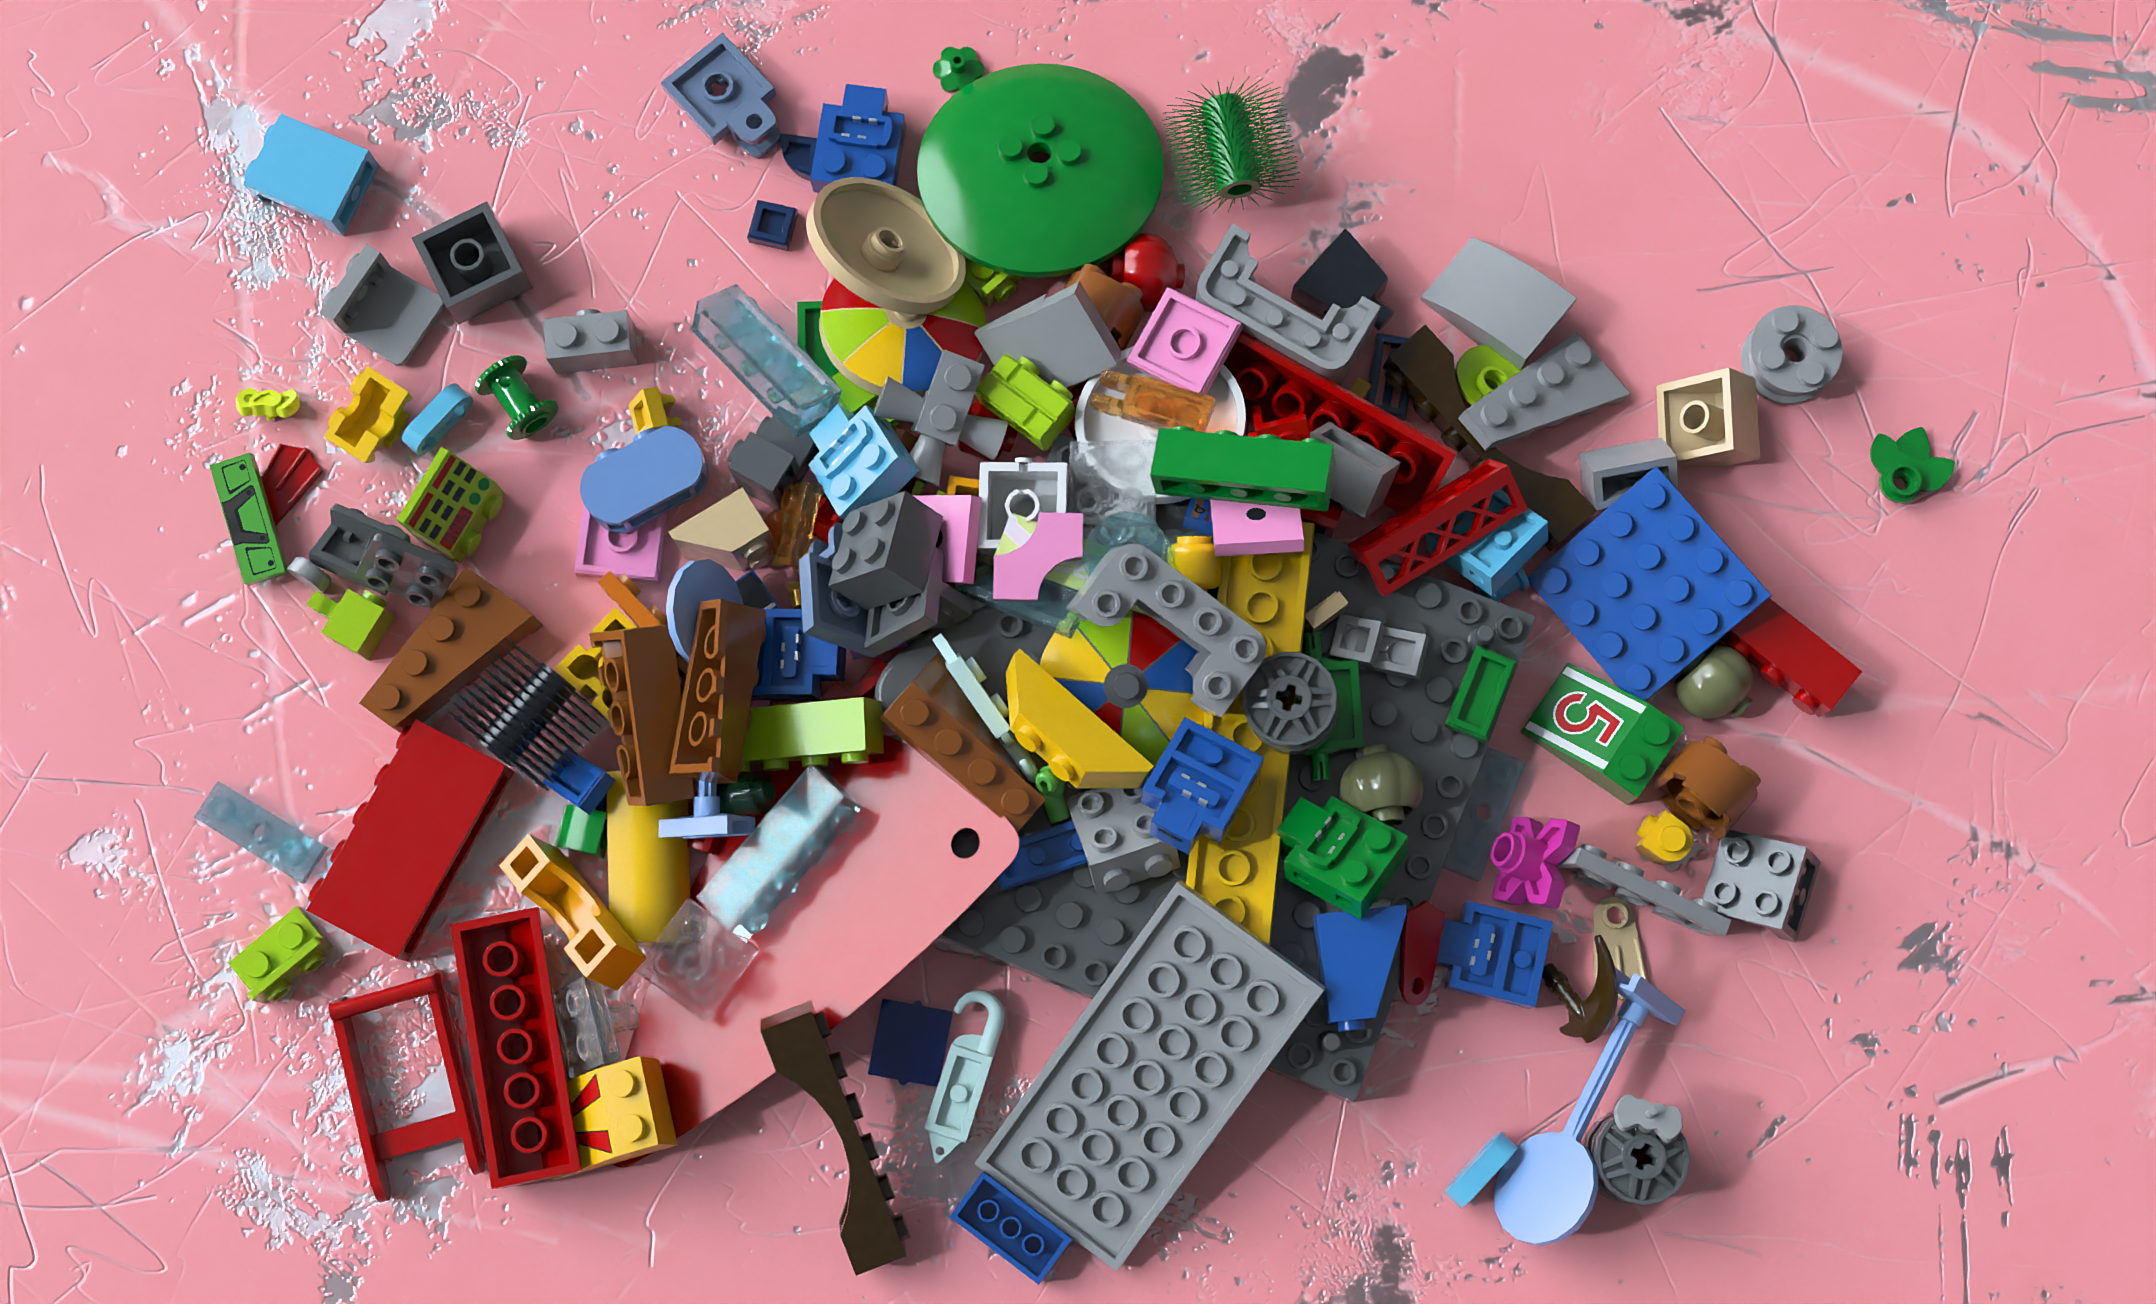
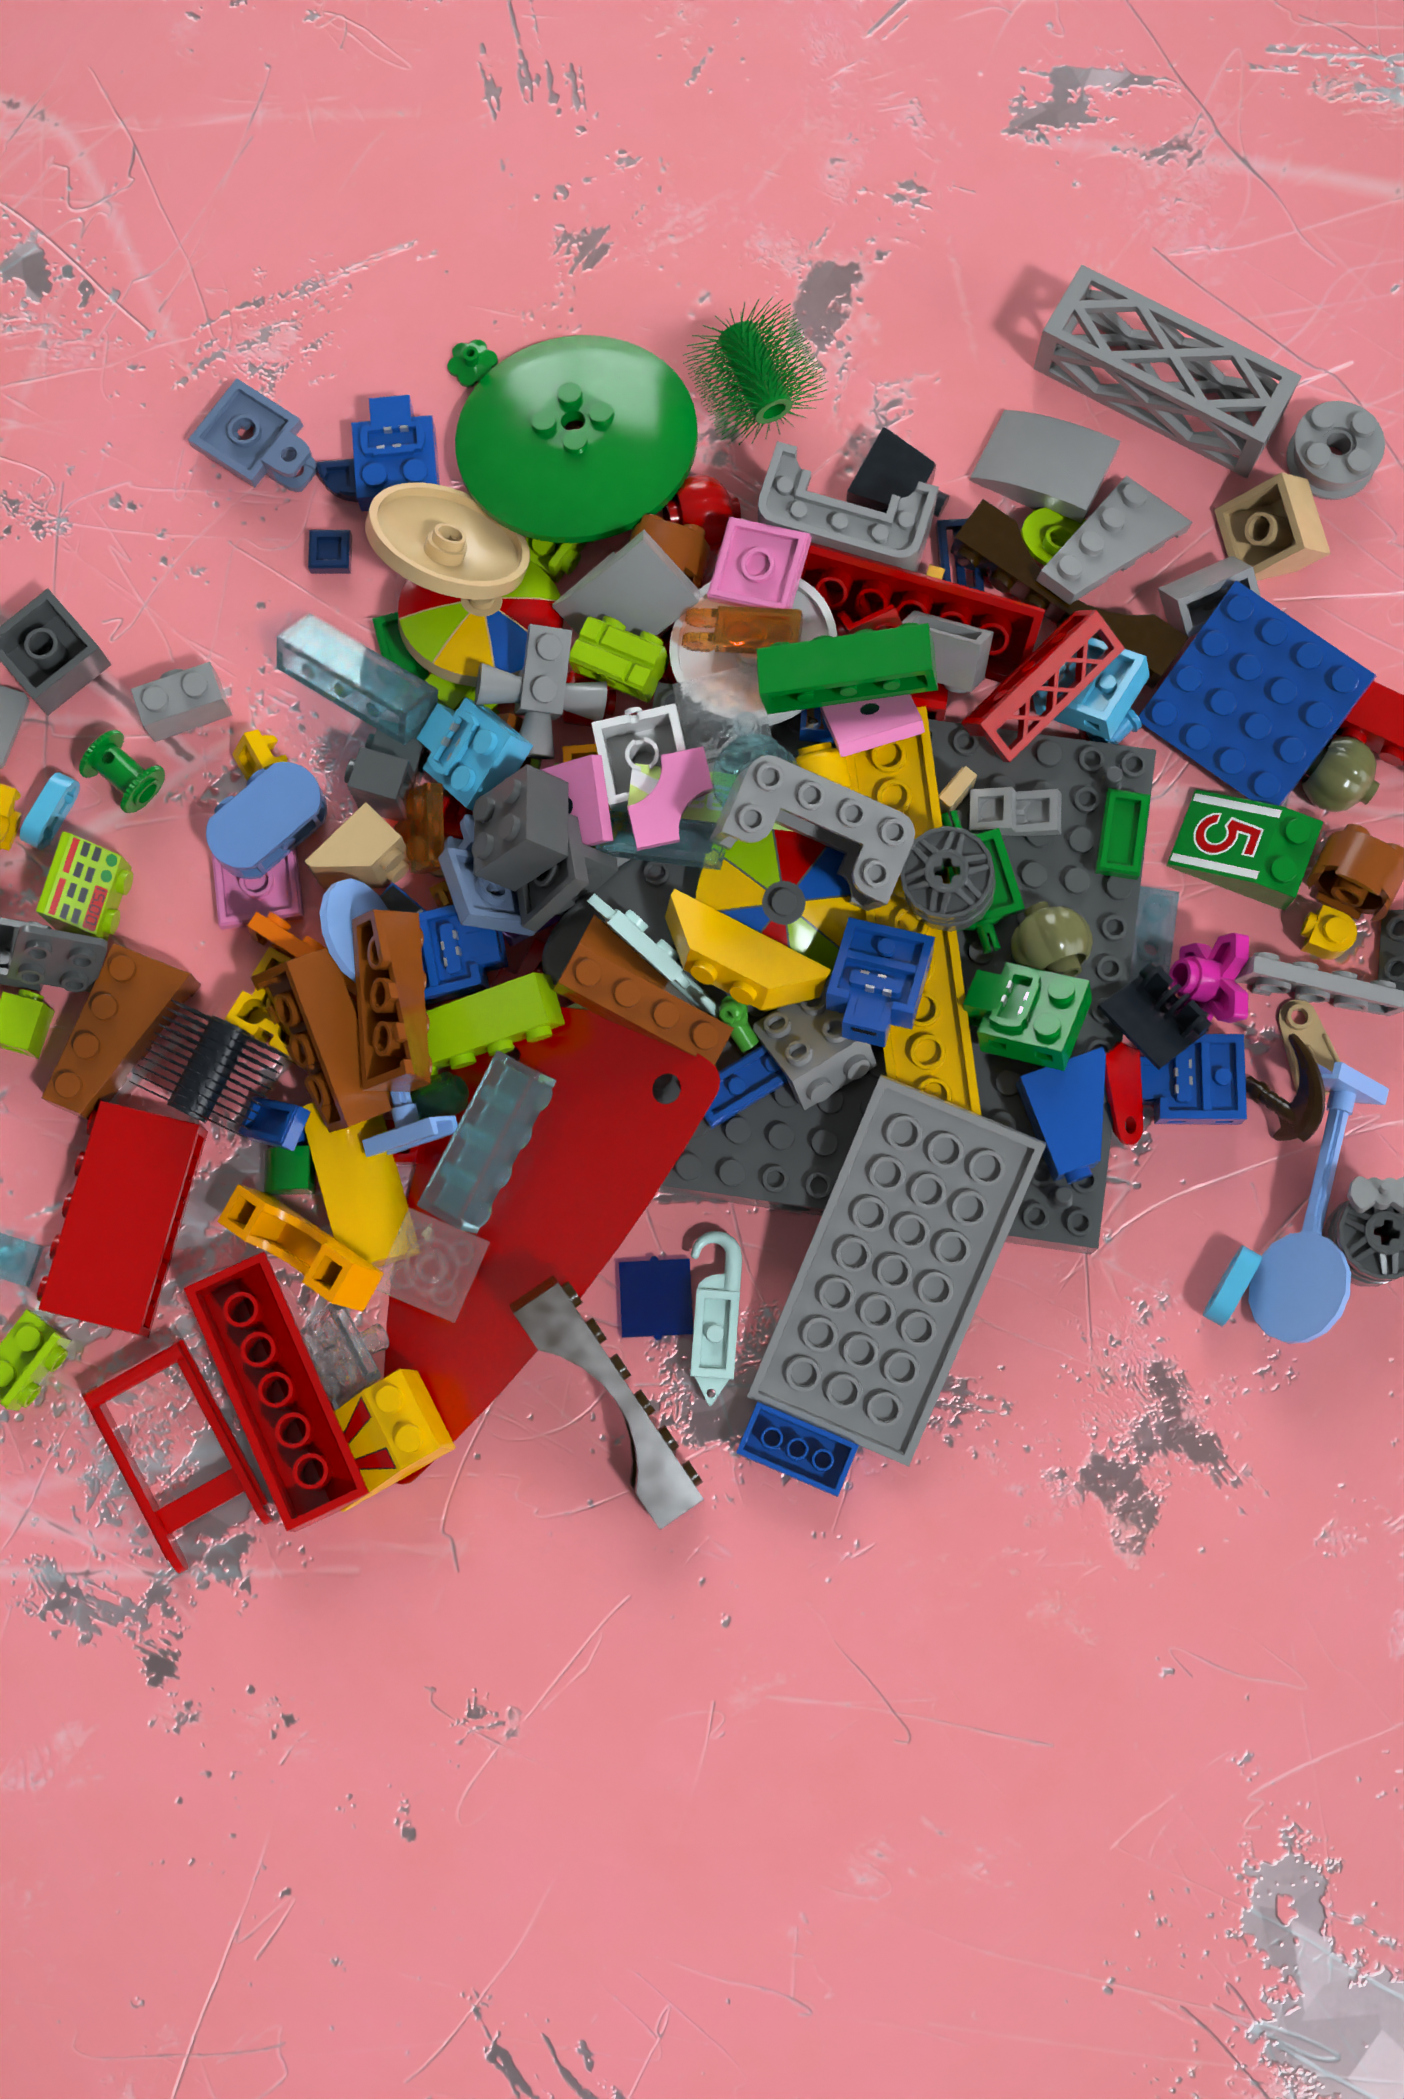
camera: 10 degrees left, 0 degrees up
none -> light grey piece [1033,265,1302,478]
none -> black hinge [1098,962,1212,1070]

